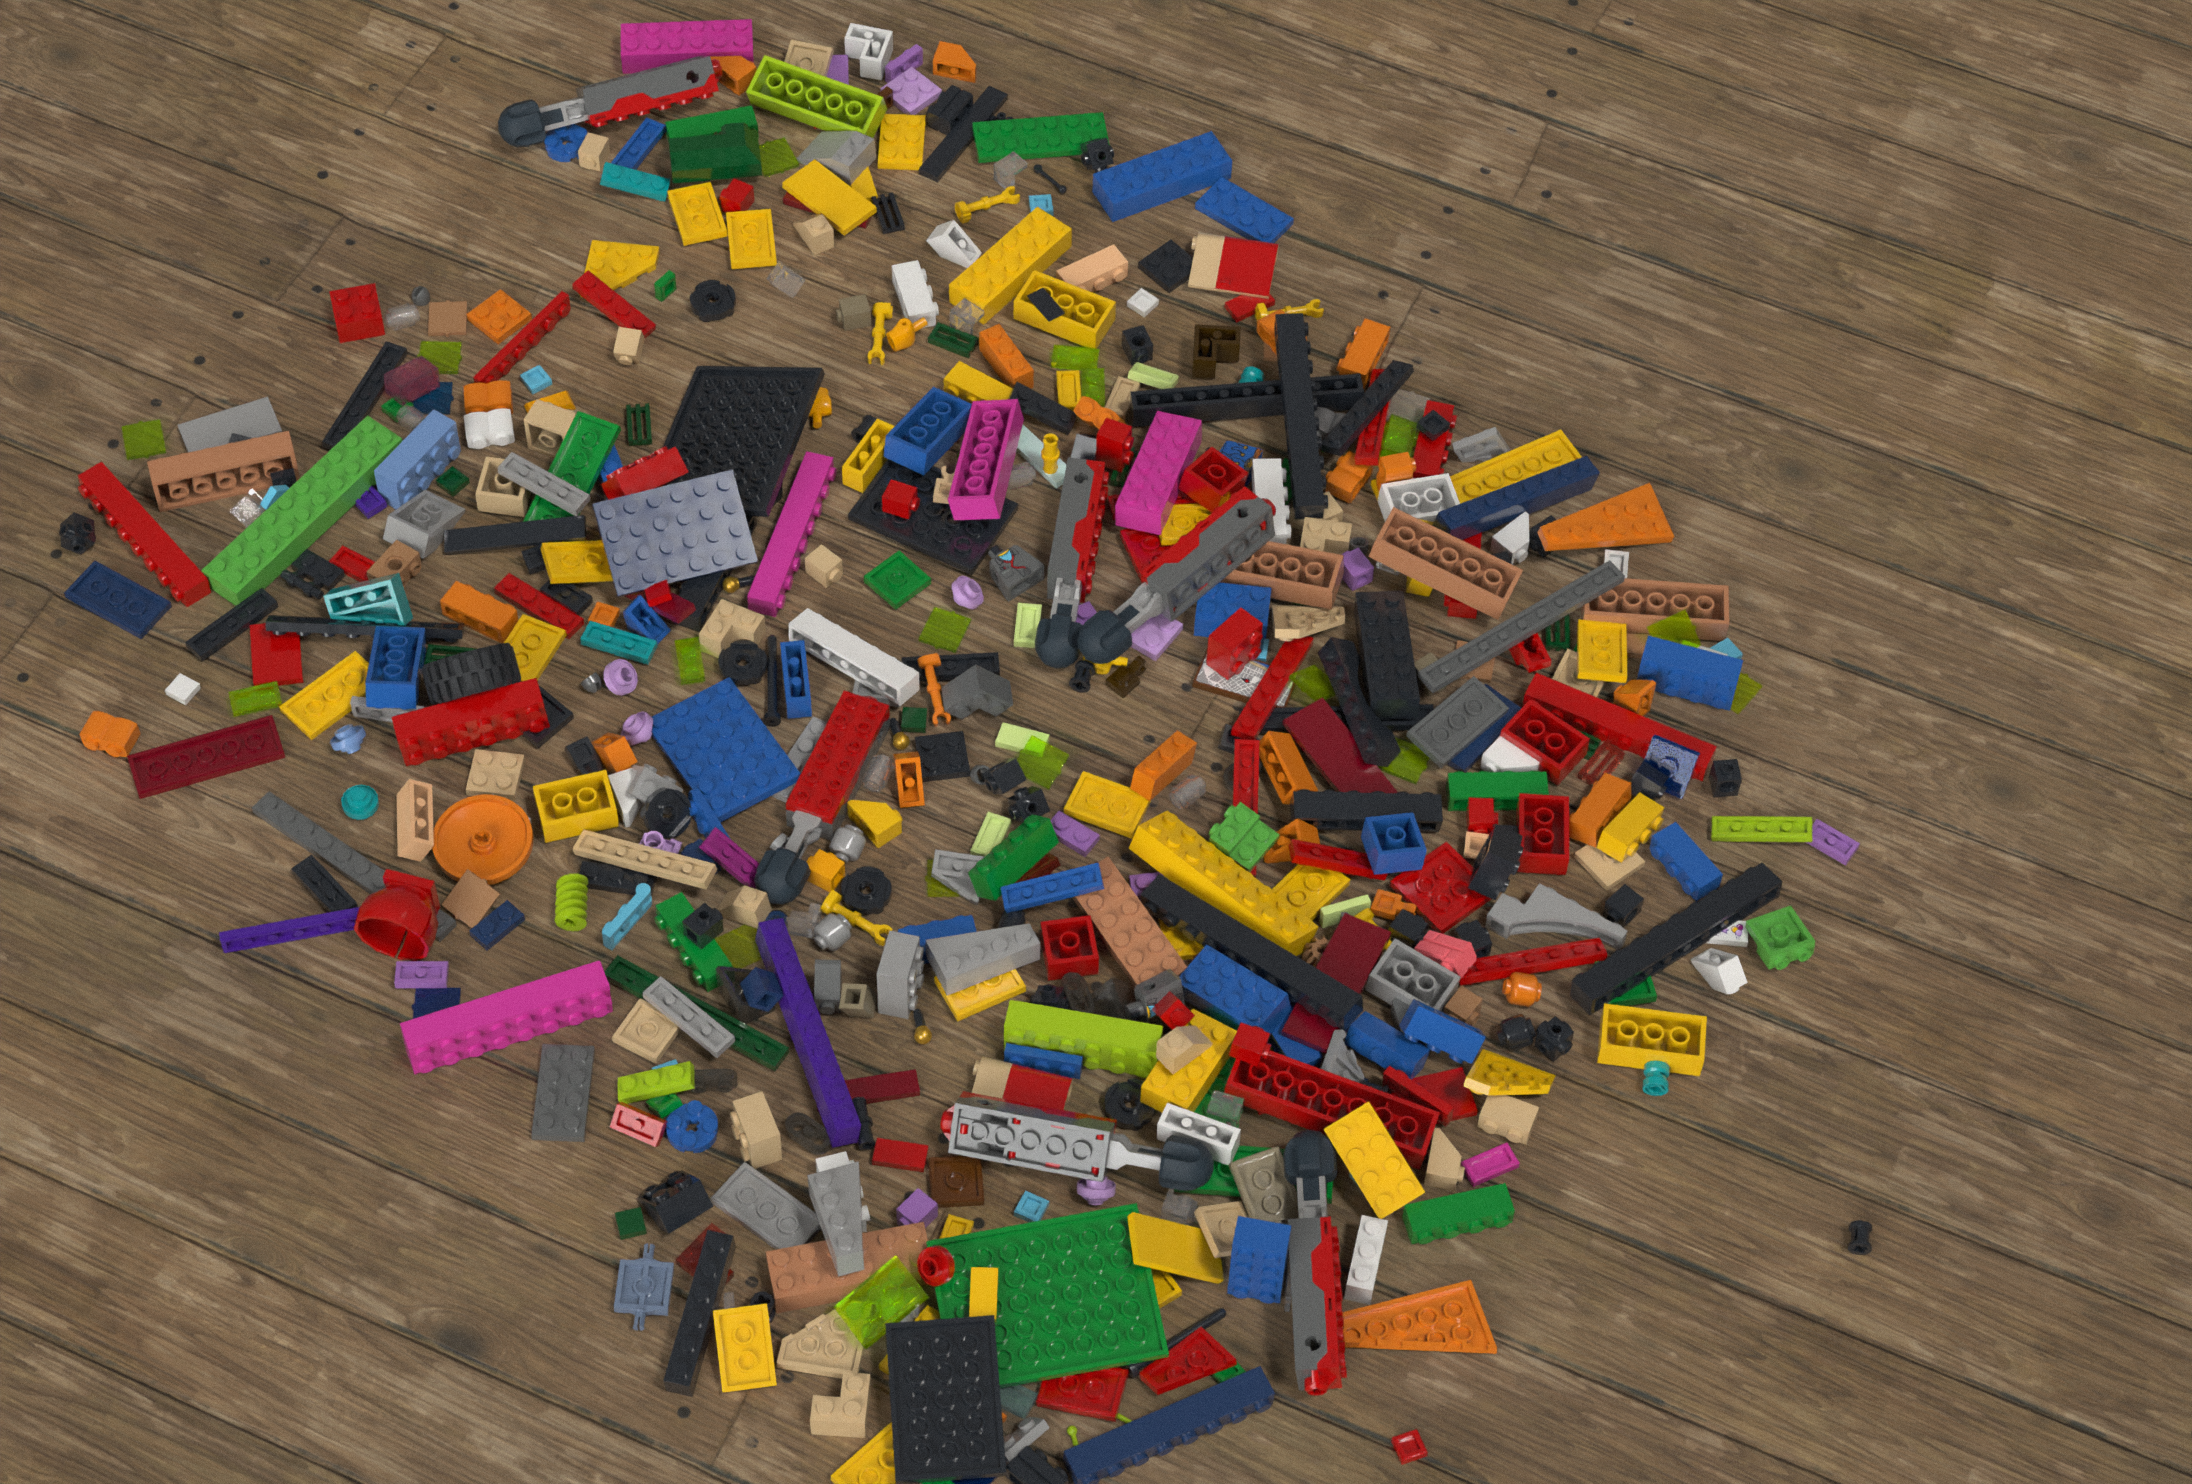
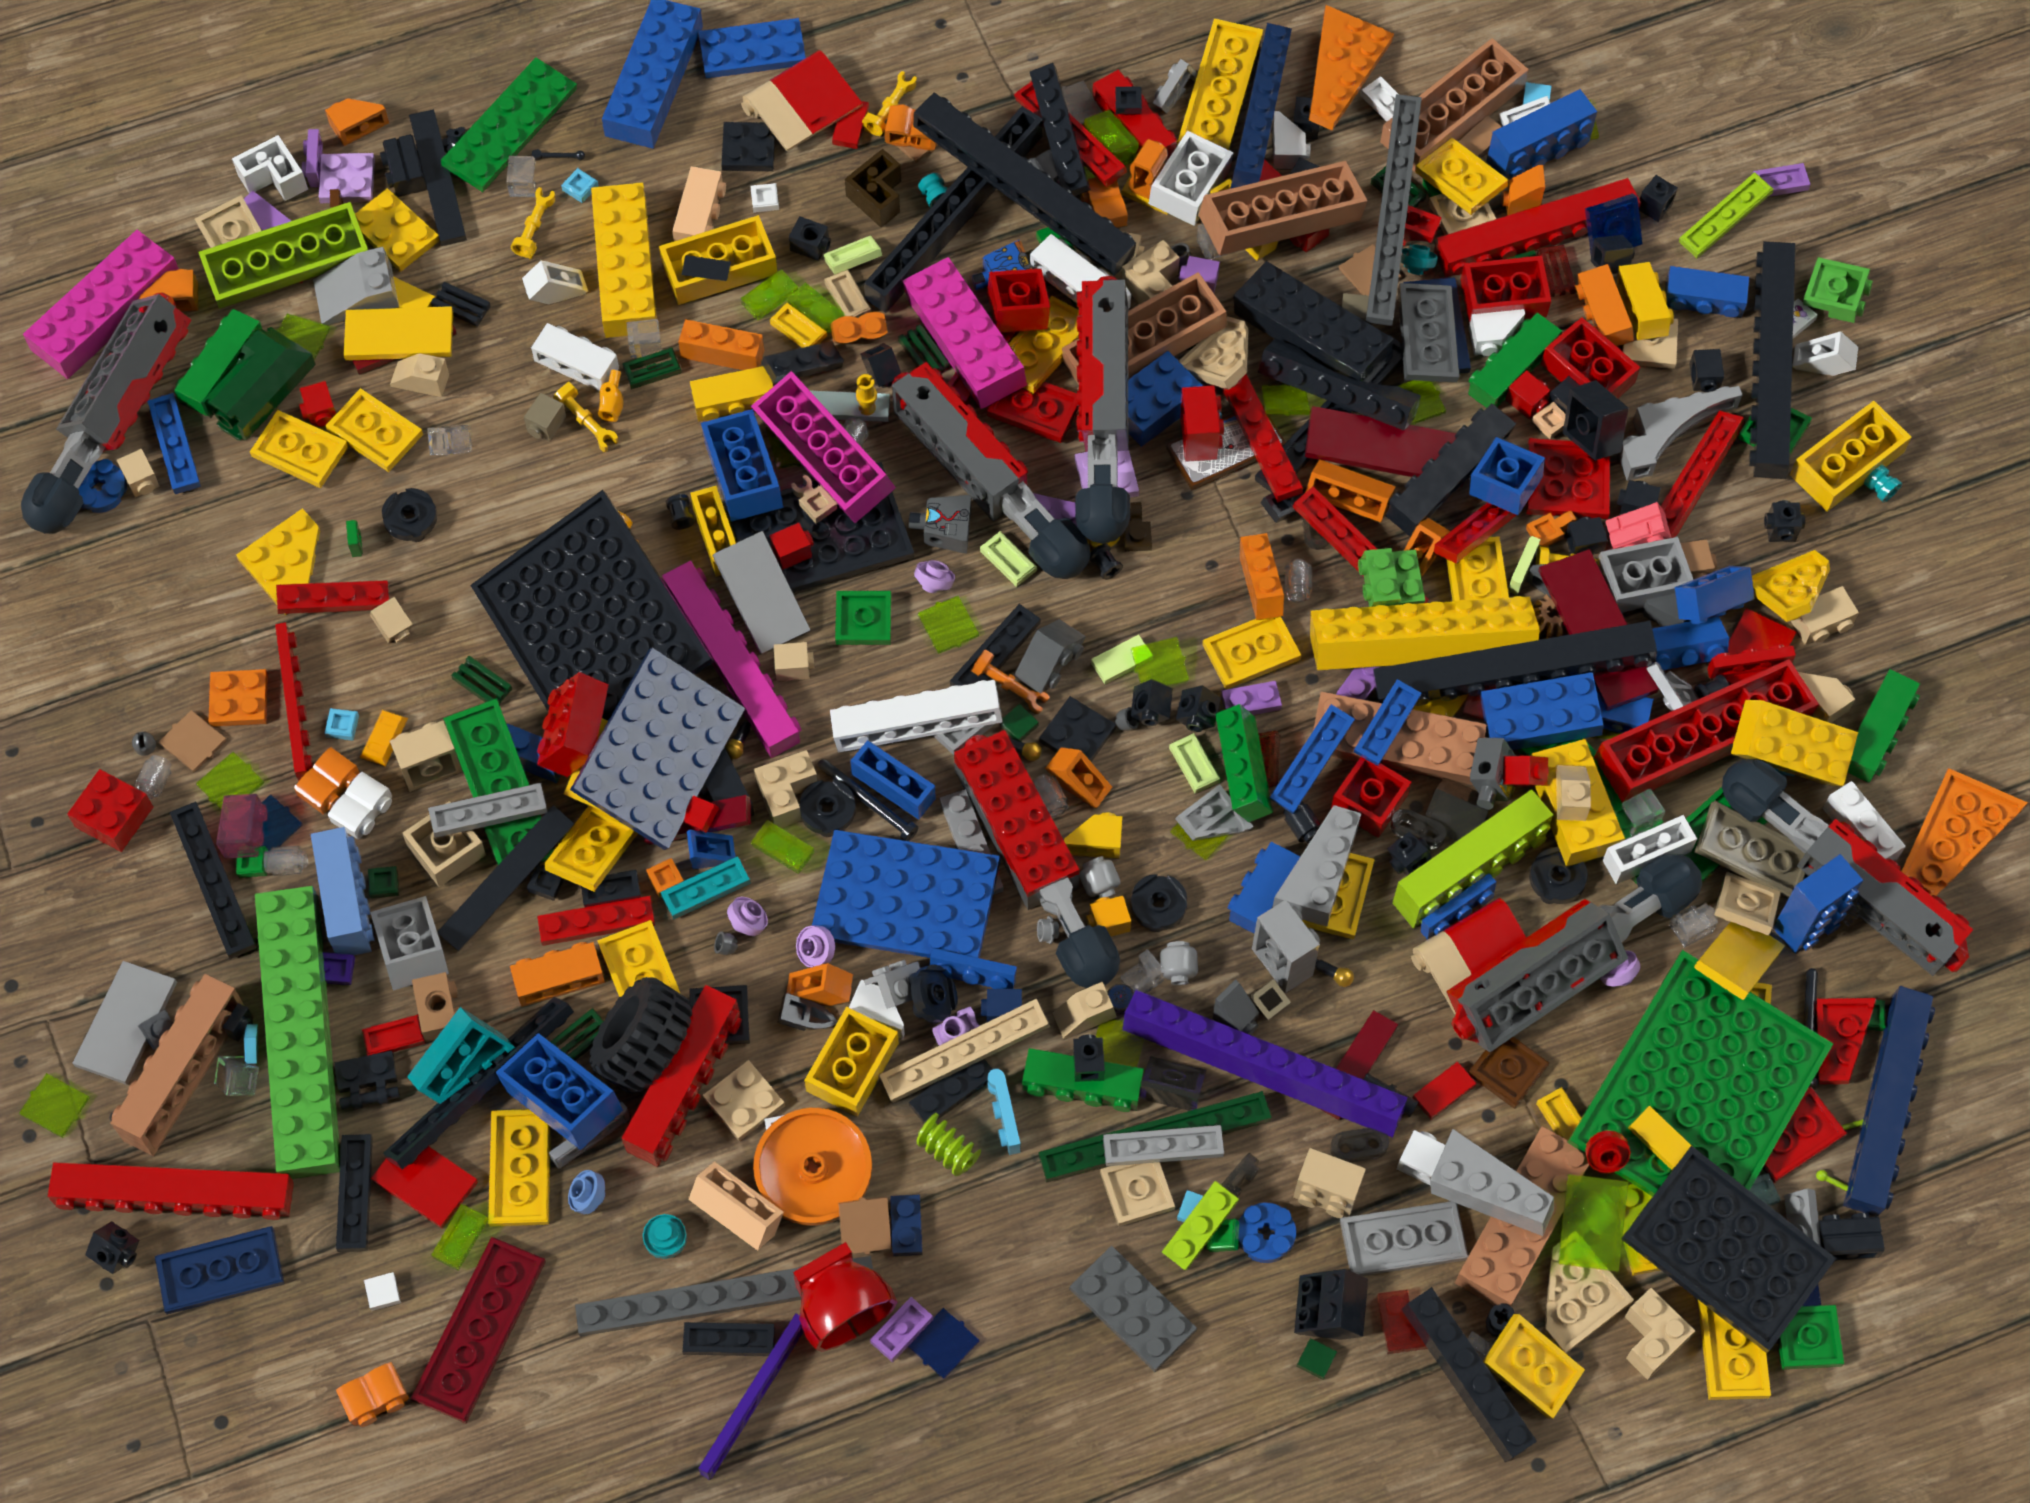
camera: 45 degrees left, 10 degrees up
dark pink brick [400,960,613,1075] -> none
teal plate [599,162,670,202] -> none
plate [610,1101,667,1147] -> none
sand blue plate [614,1243,674,1331] -> none
magenta tile [699,827,760,889] -> none
dark blue brick [740,967,784,1012] -> none
yellow piece [821,890,893,946] -> none
medium lavender brick [896,1188,938,1228] -> none
medium azure tile [1014,1190,1049,1222] -> none
black brick [1080,138,1114,173] -> none
red brick [1096,417,1134,472] -> none
red brick [1229,1022,1272,1067] -> none
orange brick [1337,318,1390,389] -> none
dark pink tile [1461,1142,1520,1187] -> none
black head [1497,1014,1536,1051] -> none
orange head [1502,972,1542,1007] -> none
clear neon green piece [1647,609,1702,648] -> none
none -> light grey tile [712,531,810,654]
none -> blue plate [1354,679,1421,766]
none -> teal plate [1401,244,1438,275]

